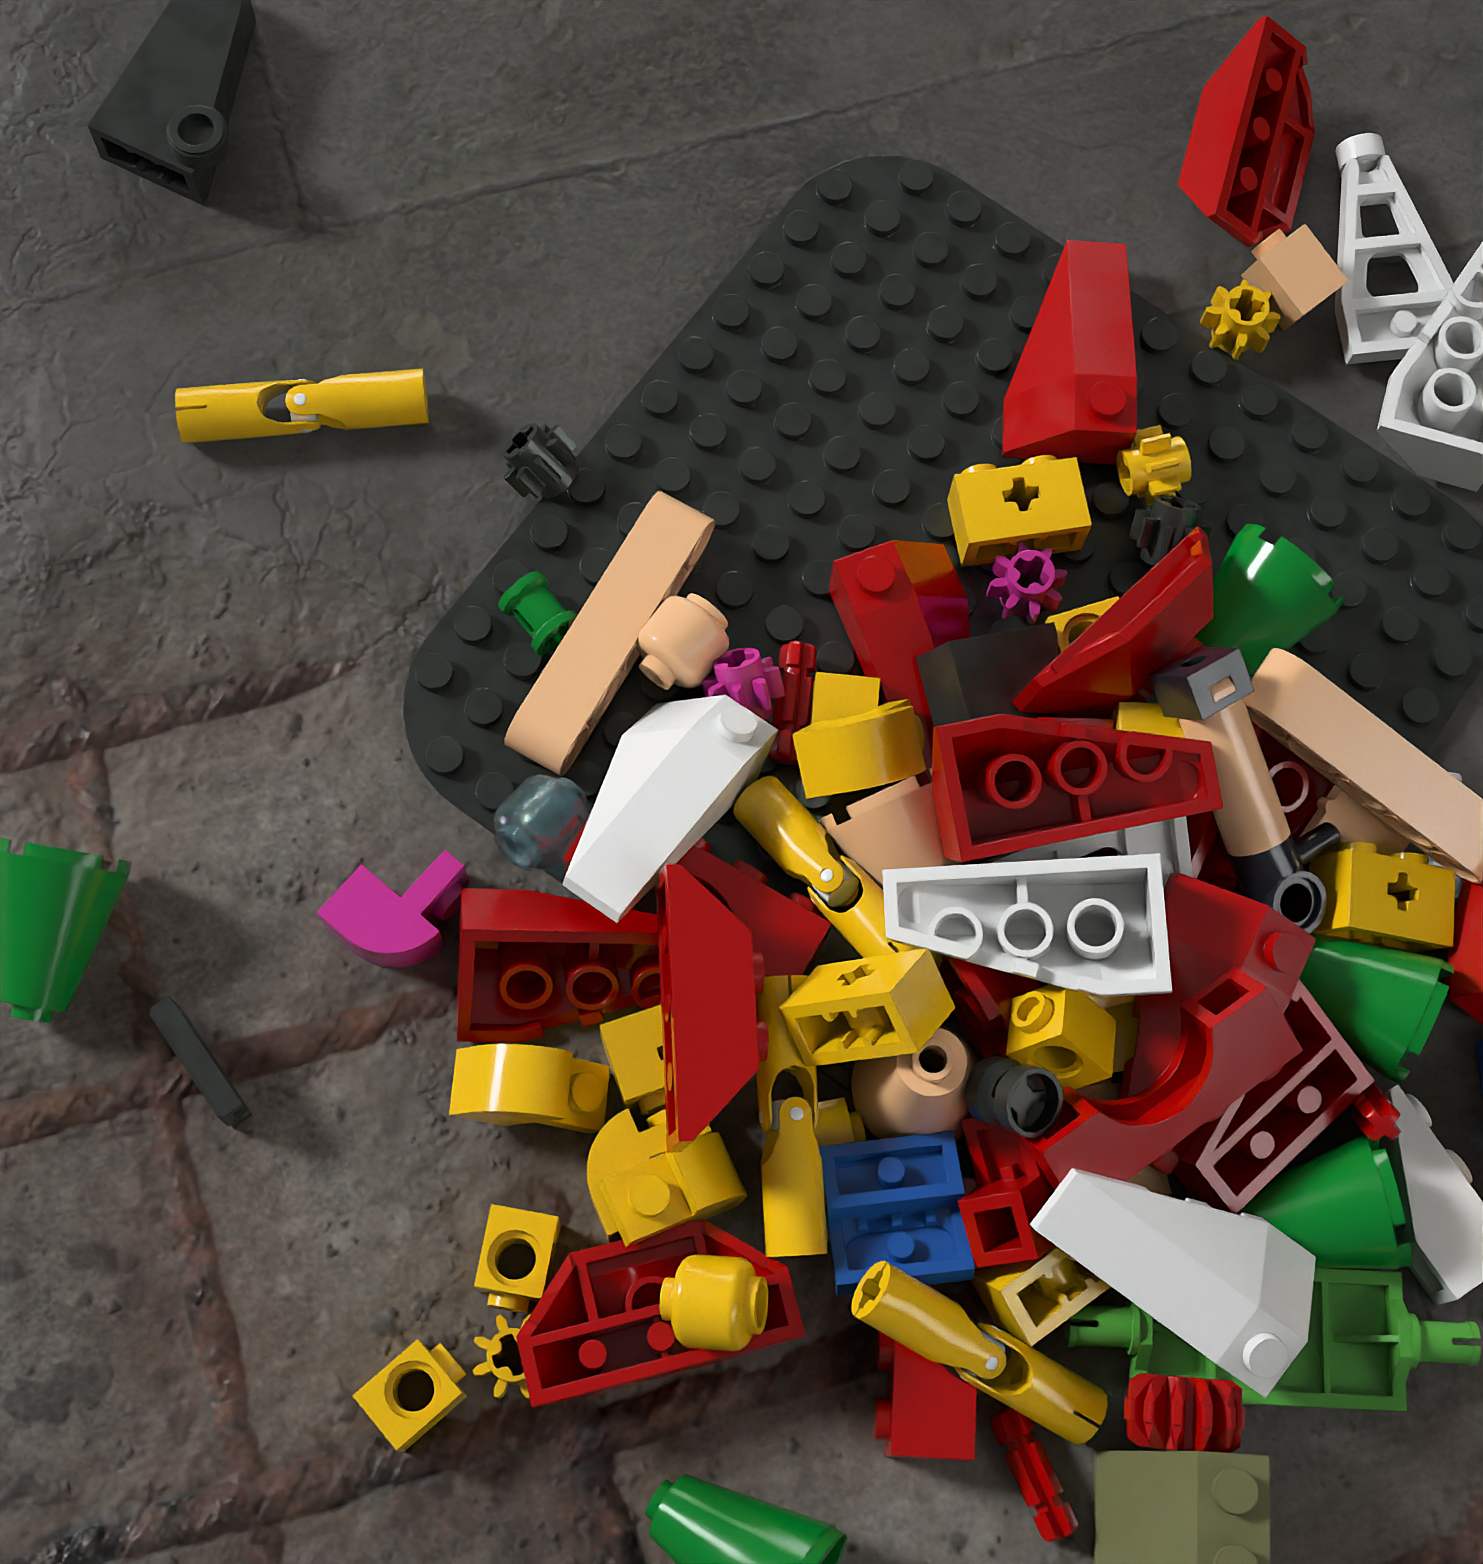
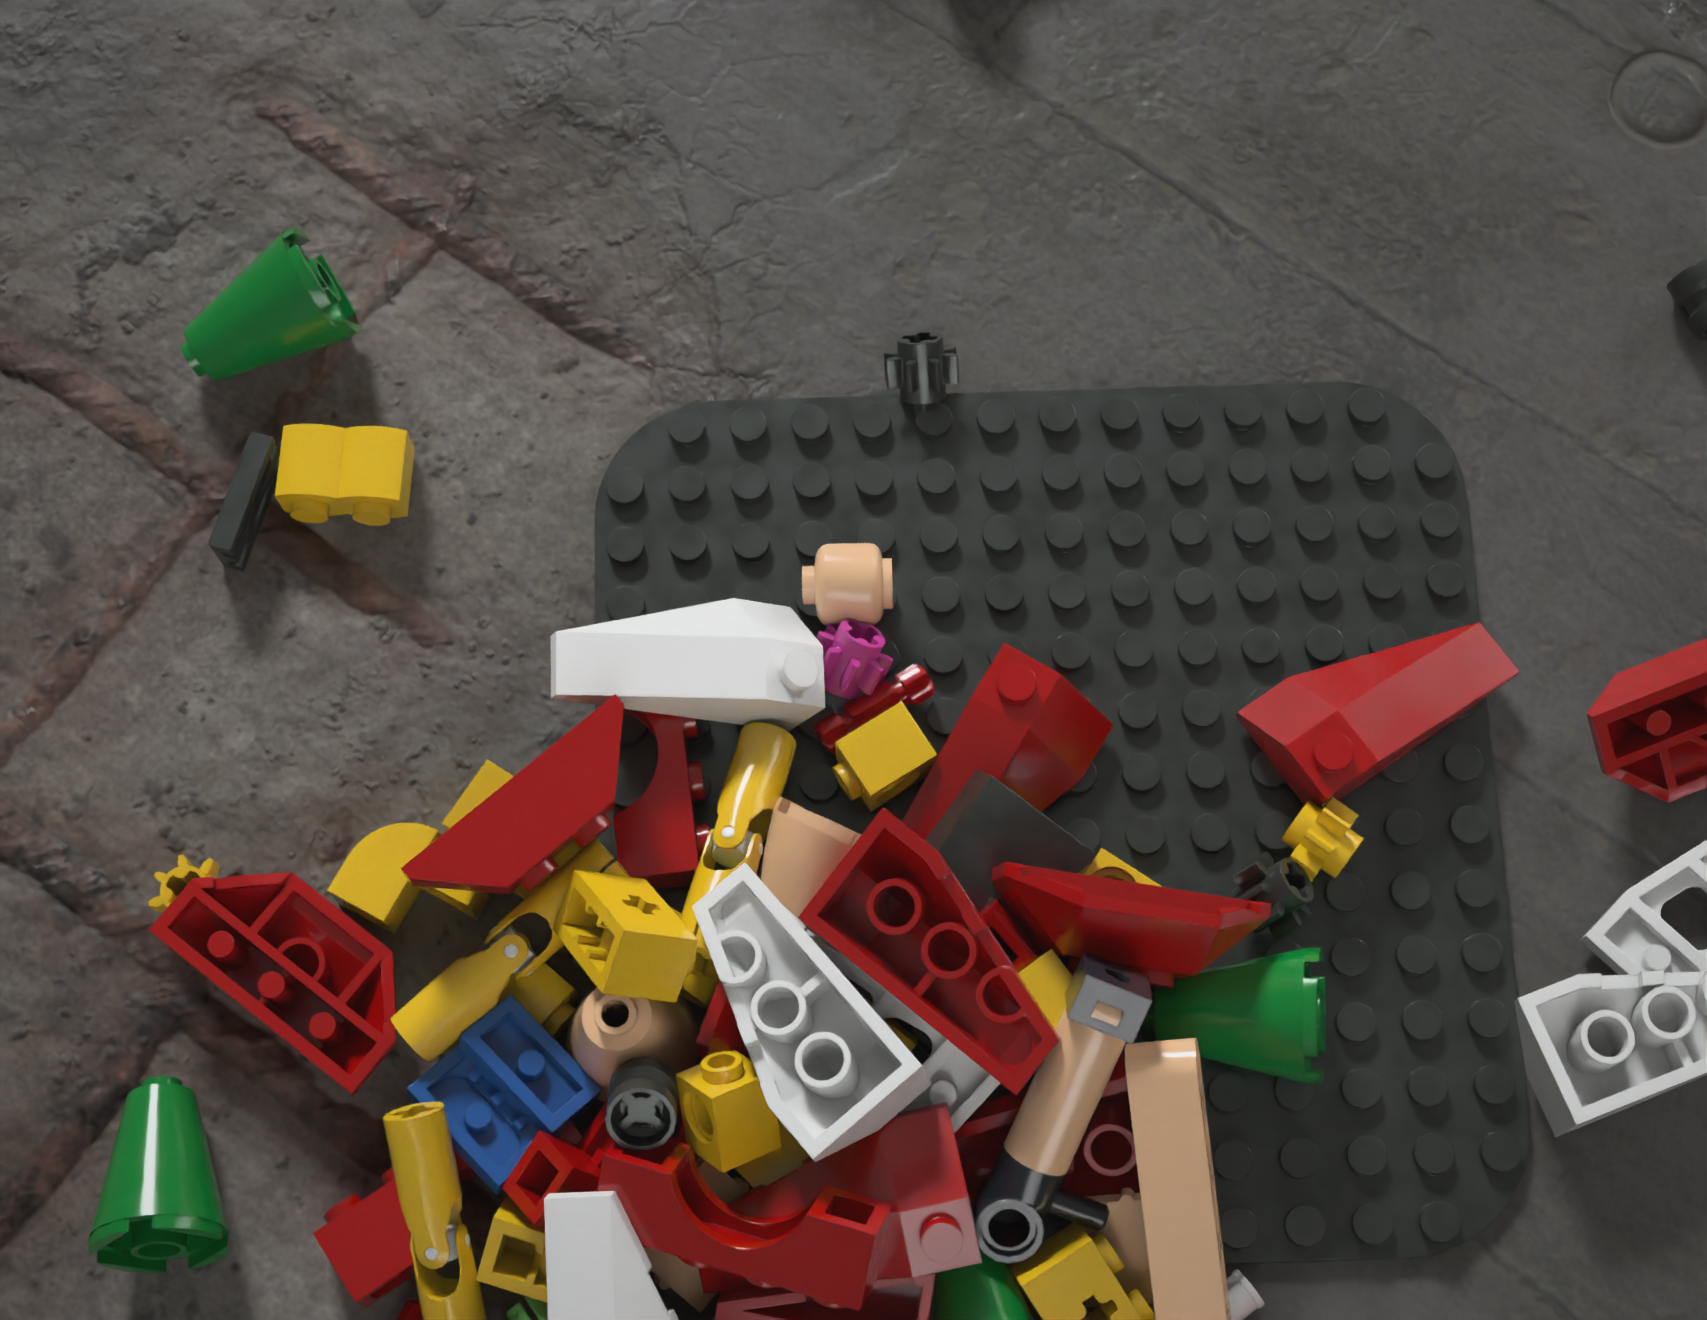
camera: 60 degrees right, 0 degrees up
yellow piece [175,368,429,444] -> none
dark pink brick [316,850,469,968] -> none
yellow brick [352,1339,467,1452] -> none
yellow brick [449,1044,610,1133] -> none
red wedge [456,888,661,1042] -> none
yellow brick [474,1204,561,1313] -> none
clear light blue head [494,774,589,871] -> none
green bush [498,571,578,655] -> none
light nougat beam [504,491,715,776] -> none
yellow brick [599,1132,747,1248] -> none
yellow head [660,1254,768,1351] -> none
yellow brick [792,699,926,799] -> none
yellow brick [947,455,1092,567] -> none
dark pink gear [986,542,1068,625] -> none
yellow gear [1200,280,1280,360] -> none
light nougat brick [1241,224,1349,331] -> none
none -> yellow brick [275,424,415,526]

